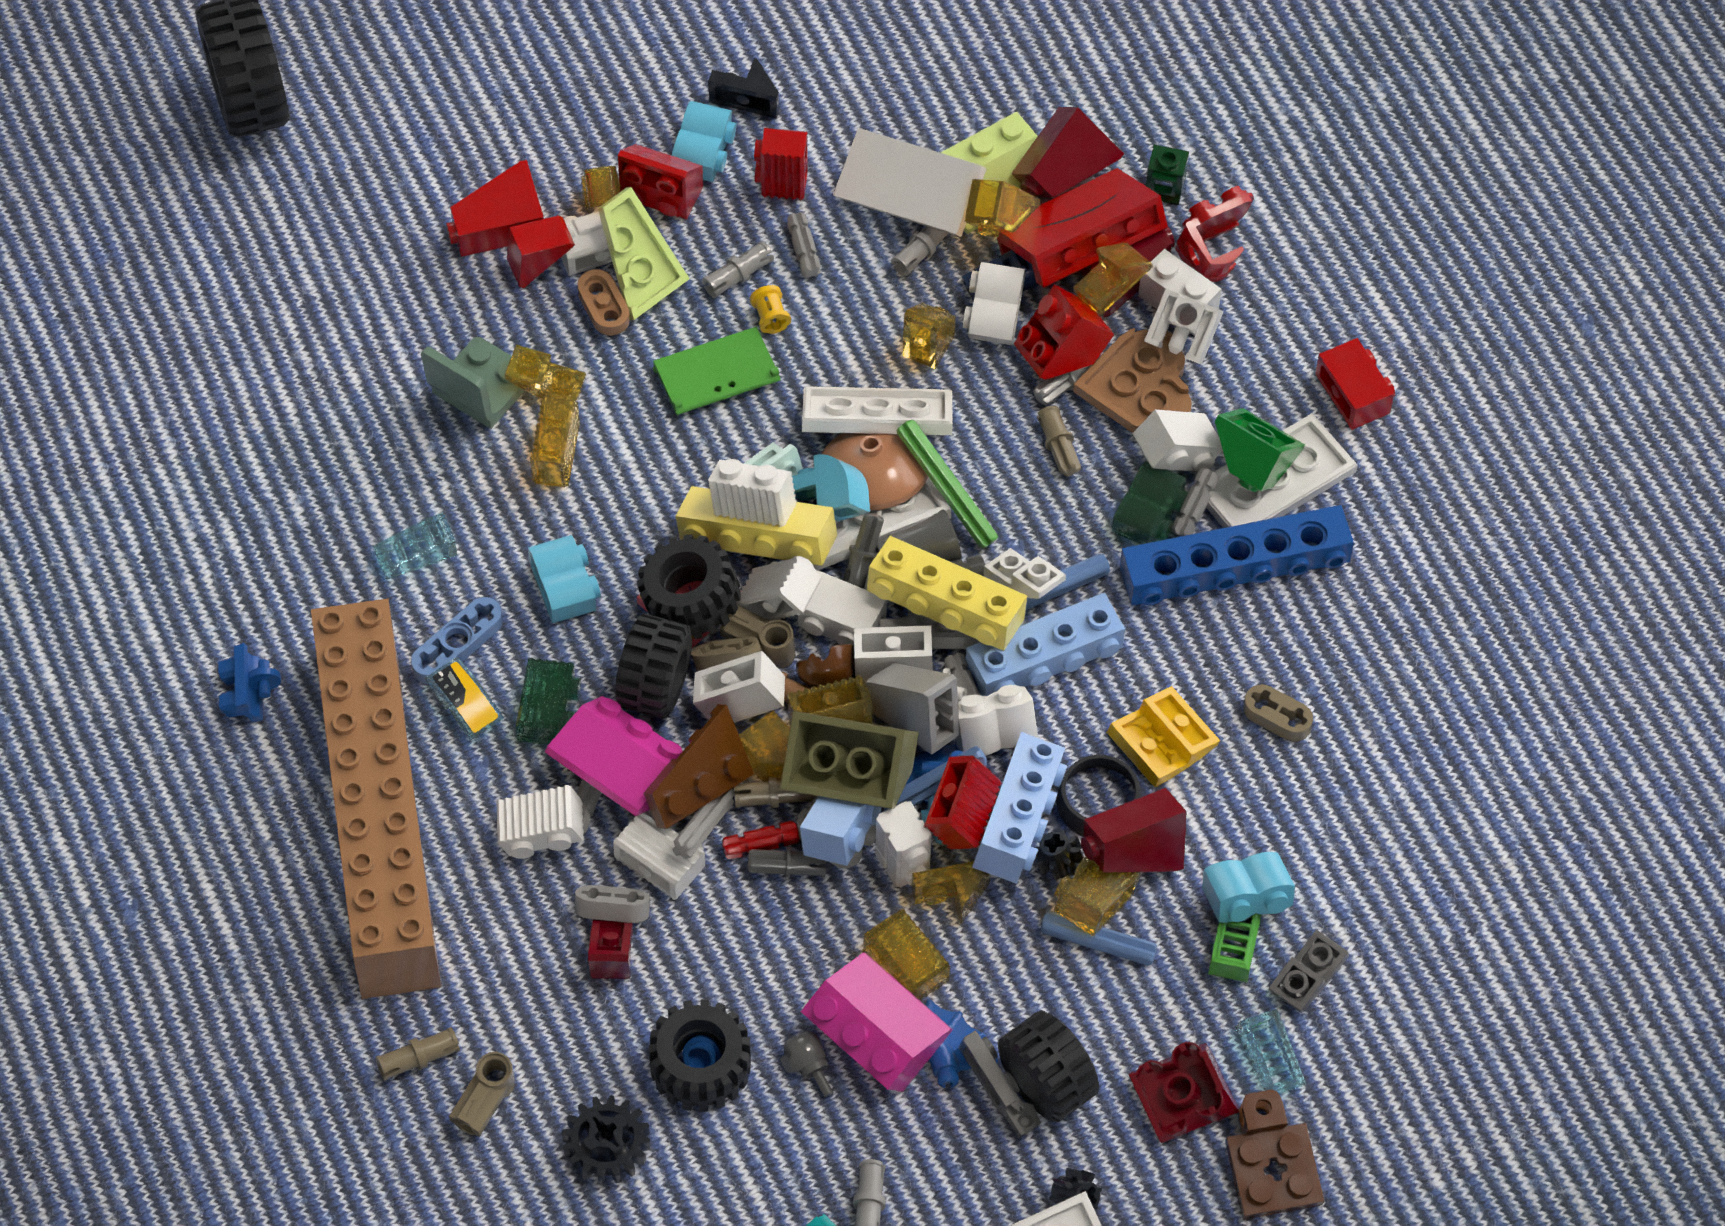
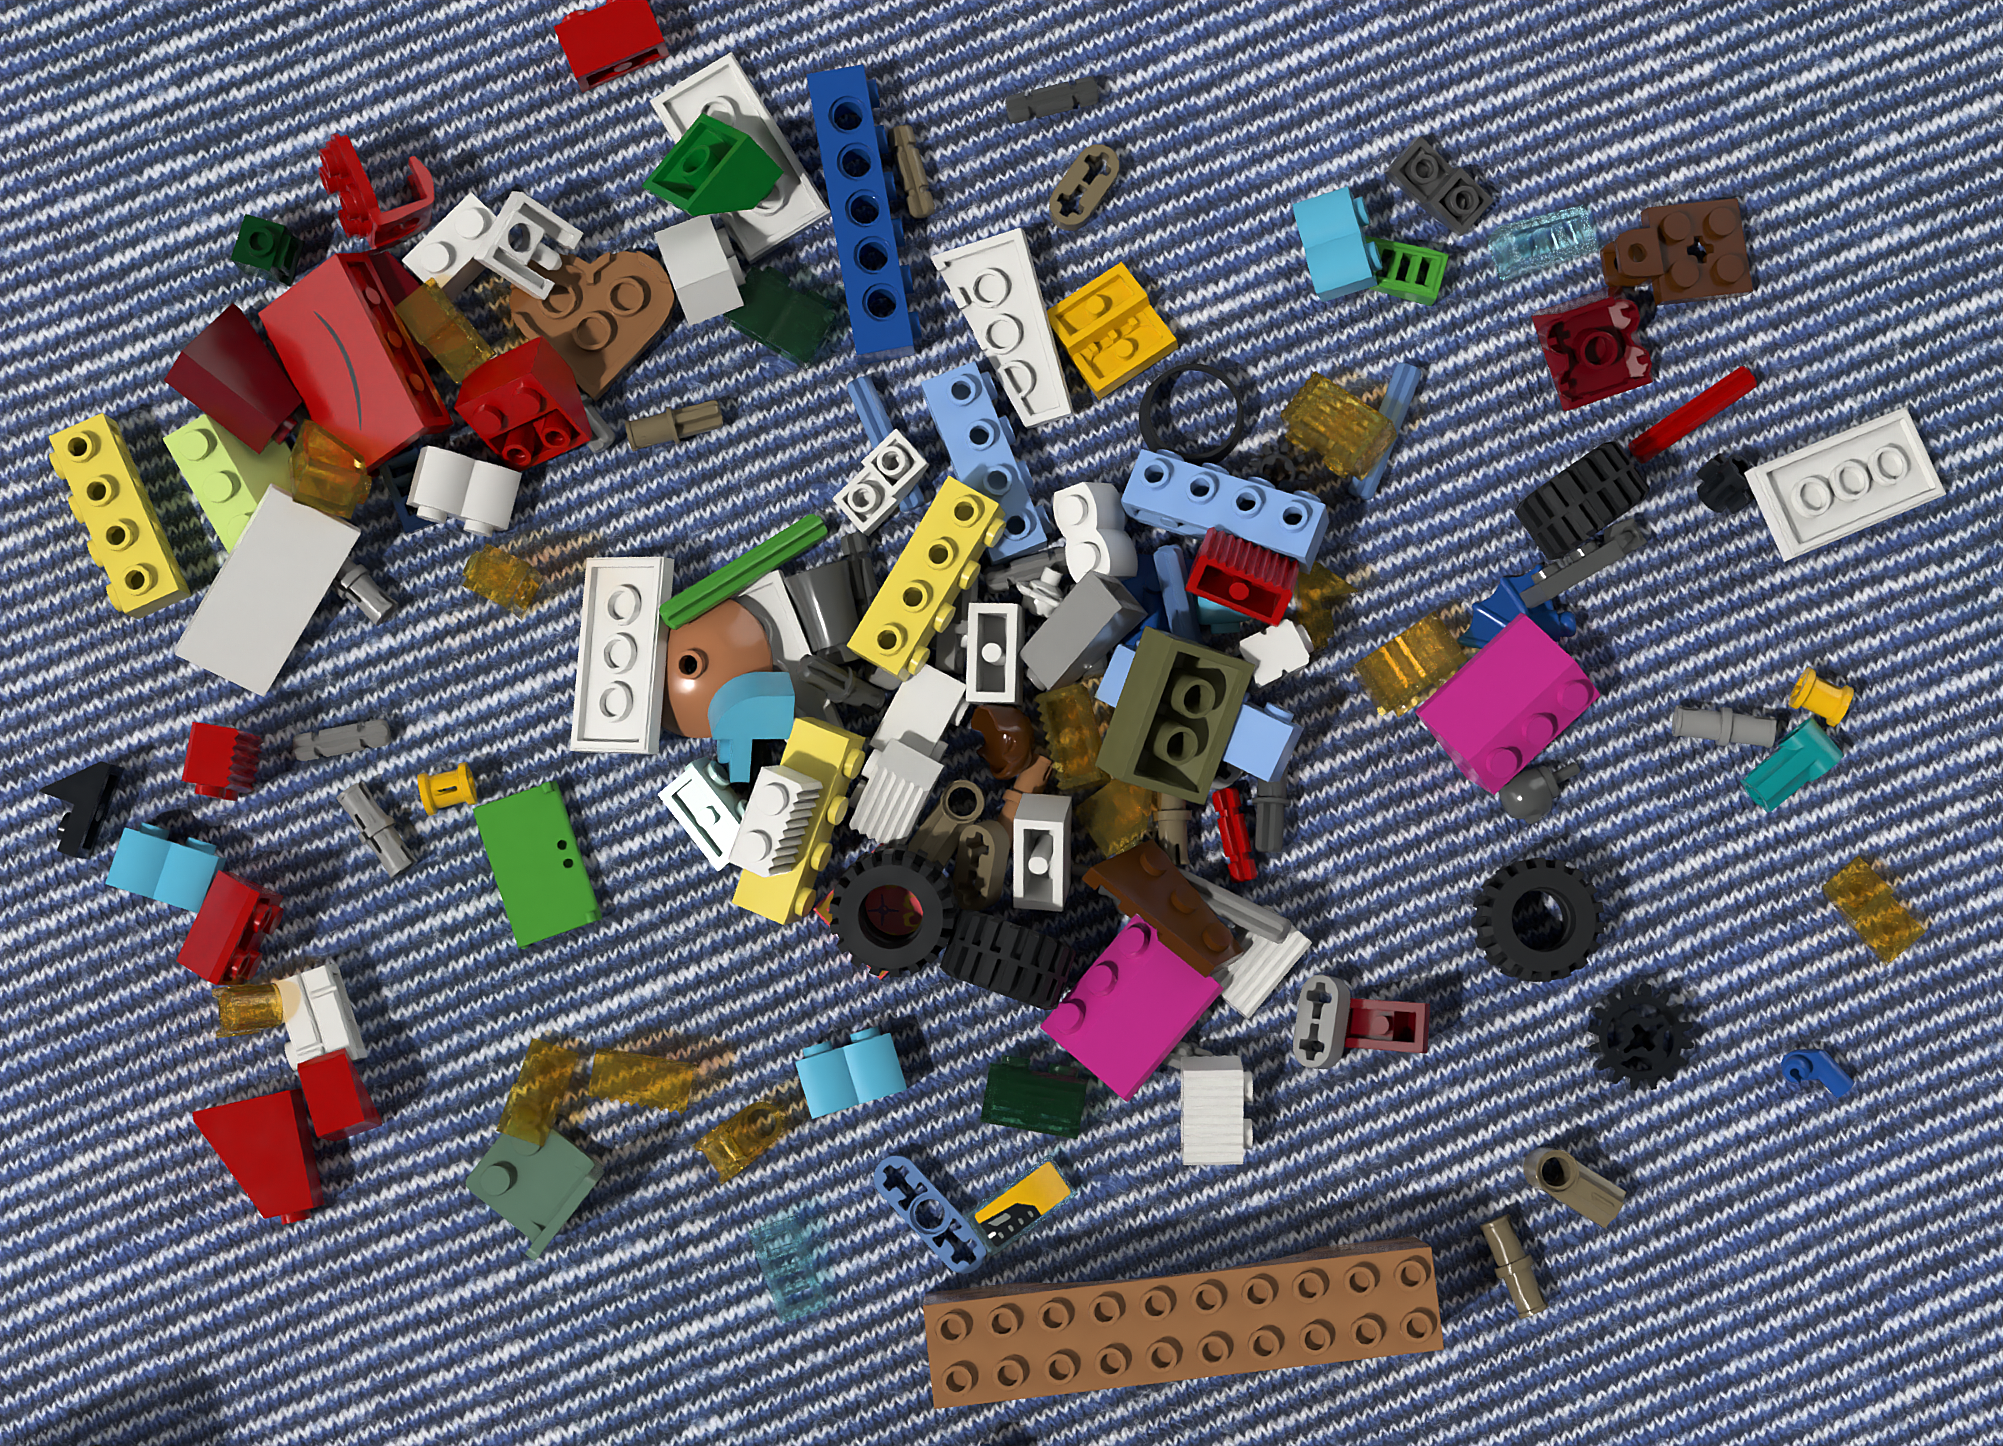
camera: 90 degrees left, 25 degrees up
medium nougat plate [578,269,630,336] -> none
yellowish green wing [598,187,690,320] -> none
blue plate [682,1035,723,1068] -> none
dark red slope [1081,788,1187,872] -> none
light grey axle [1171,468,1219,537] -> none
none -> light yellow brick [48,413,192,619]
none -> clear yellow piece [692,1098,788,1186]
none -> dark tan axle [887,124,935,219]
none -> white wing [930,228,1075,429]
none -> dark grey axle [1005,76,1099,124]
none -> red axle [1628,366,1757,464]

